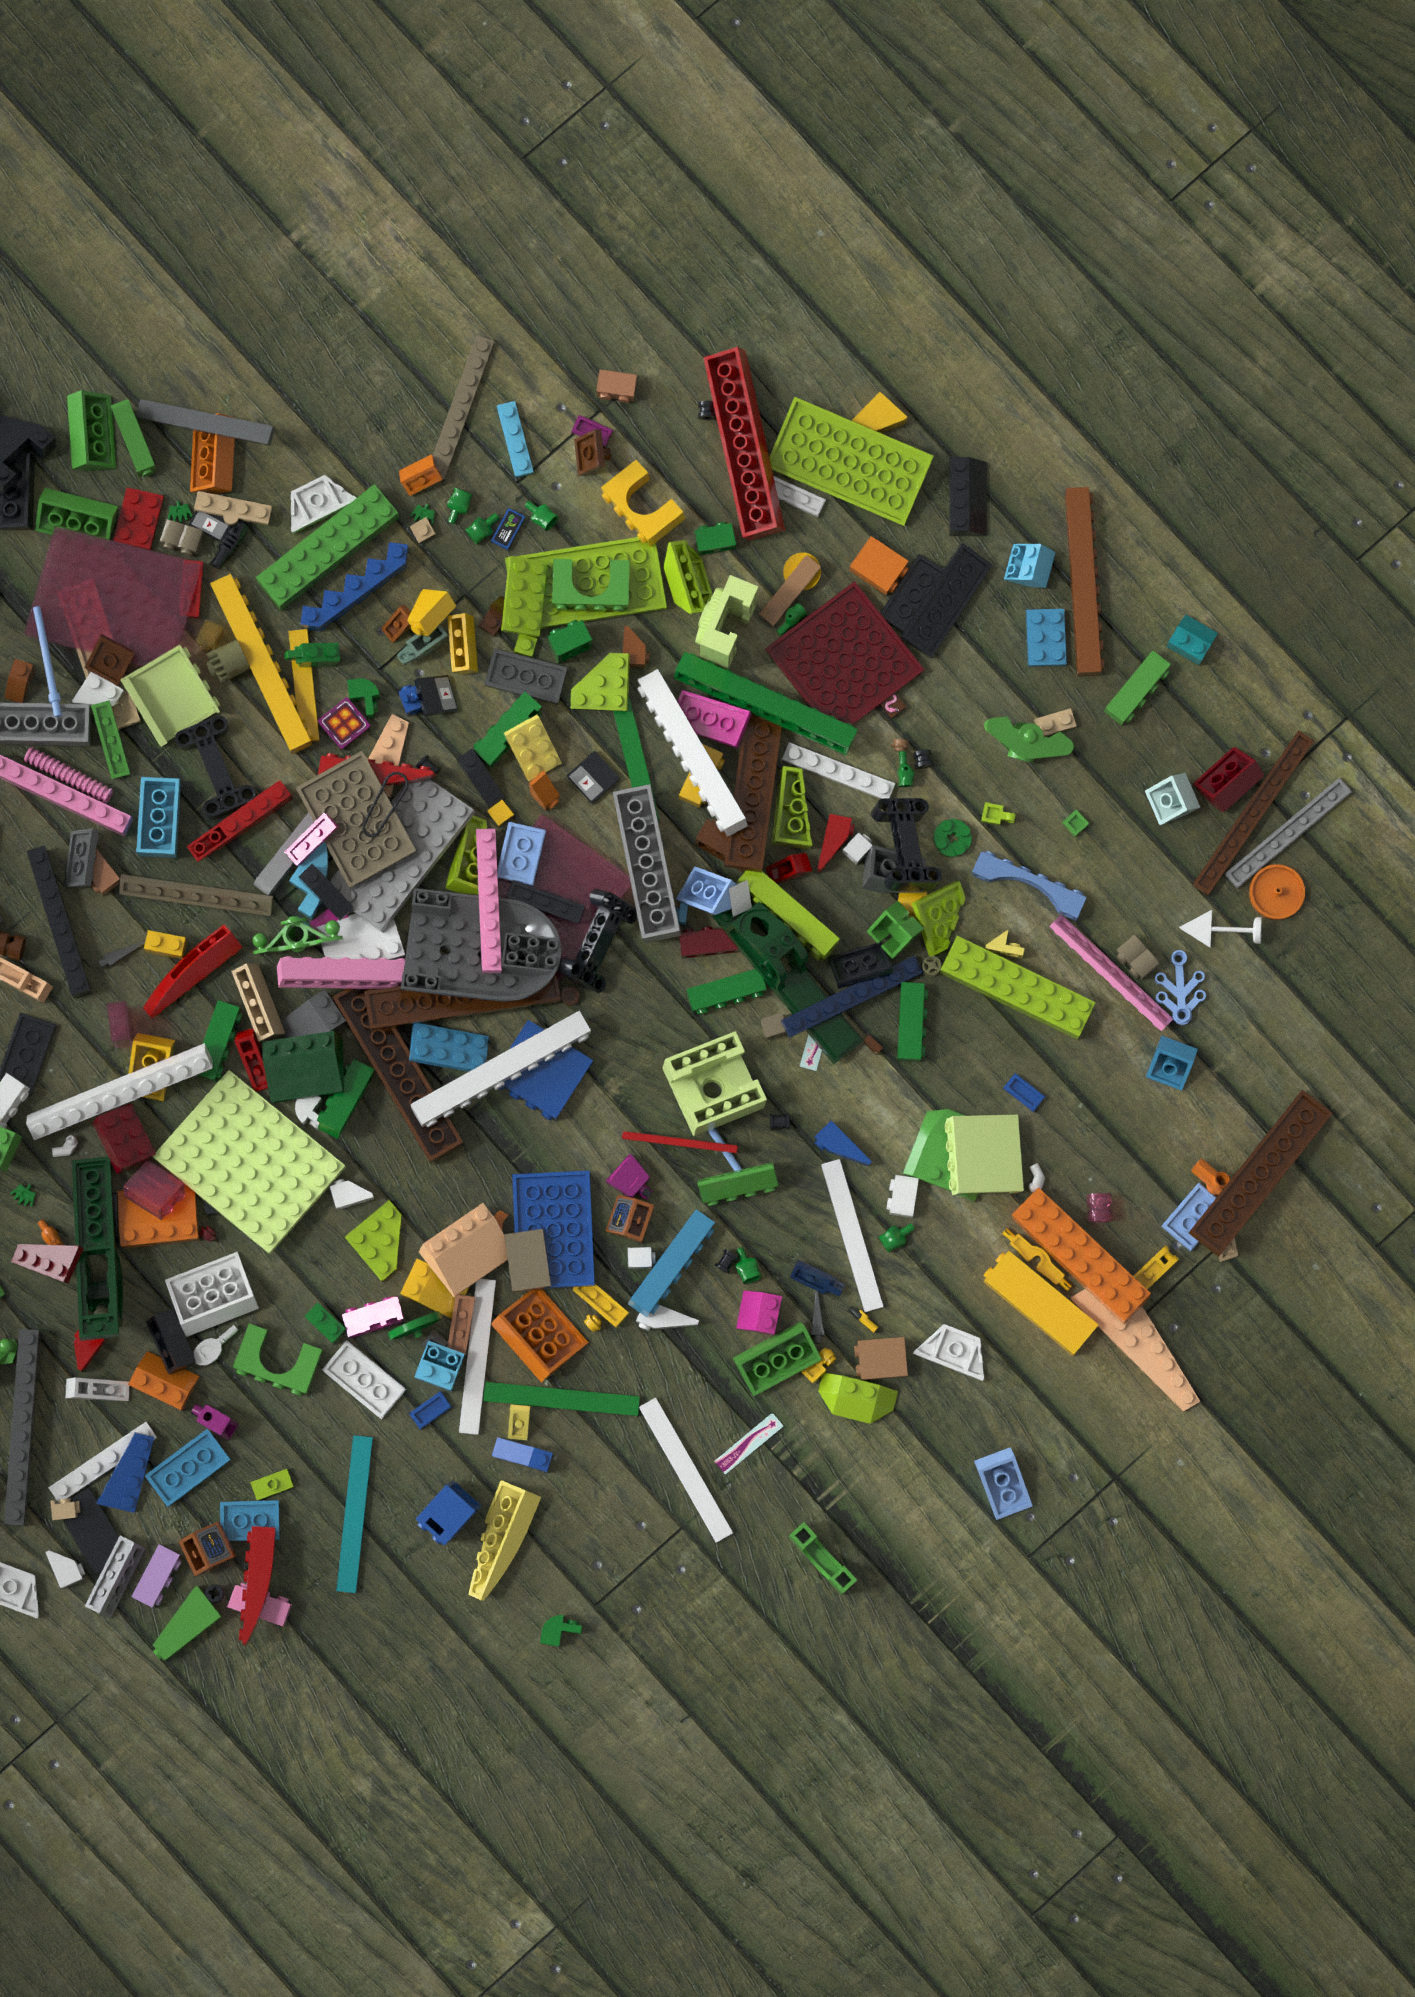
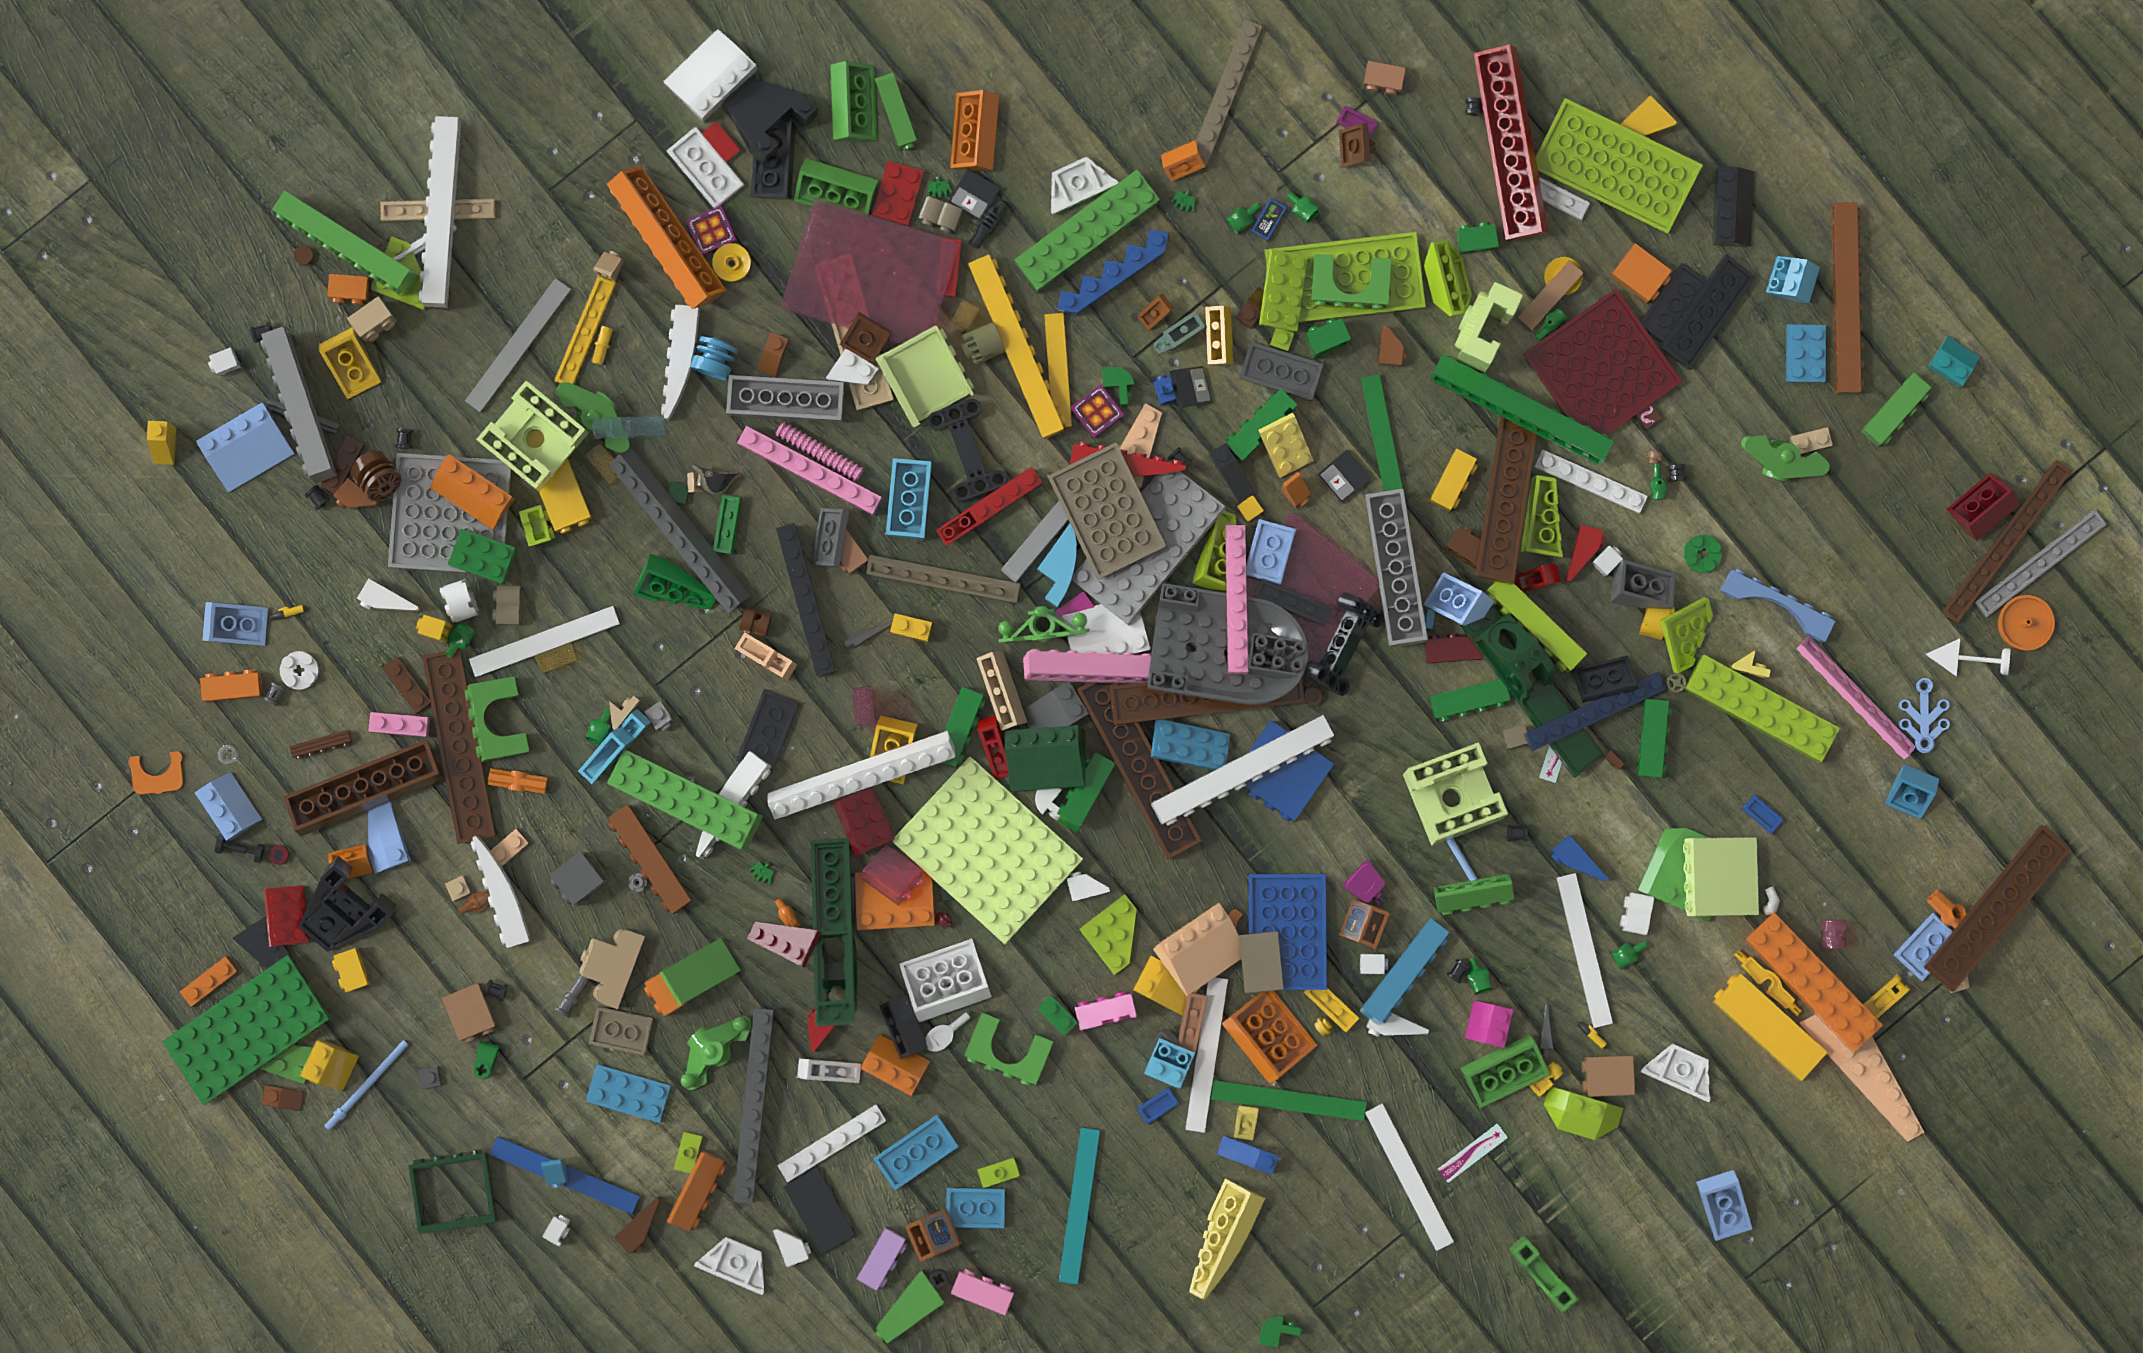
camera: 10 degrees right, 5 degrees up
light blue bar [33,606,62,717] -> none
tan brick [50,1498,81,1520] -> none
white arm [52,1135,78,1157] -> none
light grey fence [85,1536,146,1619] -> none
bright green plate [91,700,130,779] -> none
blue wing [96,1432,154,1513] -> none
dark grey tile [136,399,275,446] -> none
red slope [143,924,243,1019] -> none
magenta torso [191,1404,239,1441] -> none
tan hinge [194,491,272,526] -> none
red slope [239,1526,276,1646] -> none
green hinge [285,642,340,667] -> none
plate [285,813,339,866] -> none
black slope [299,864,354,921] -> none
white tile [322,1340,406,1420] -> none
black piece [362,772,409,837] -> none
green piece [387,1311,442,1341] -> none
yellow slope [407,589,456,636] -> none
tan plate [410,517,436,543] -> none
blue container [416,1480,482,1545] -> none
green piece [447,487,473,524] -> none
medium azure plate [497,401,534,478] -> none
lime plate [571,653,630,711] -> none
yellow arch [601,460,685,547] -> none
red tile [622,1131,739,1154] -> none
white brick [637,669,748,837] -> none
dark pink plate [677,690,752,748] -> none
white sticker [729,880,752,917] -> none
dark blue hinge [790,1260,845,1296] -> none
bright green piece [867,901,924,959] -> none
black beam [871,798,942,891] -> none
lime plate [981,802,1016,826] -> none
bright green tile [1062,809,1089,837] -> none
dark tan brick [1116,935,1160,980] -> none
light aqua slope [1145,773,1200,825] -> none

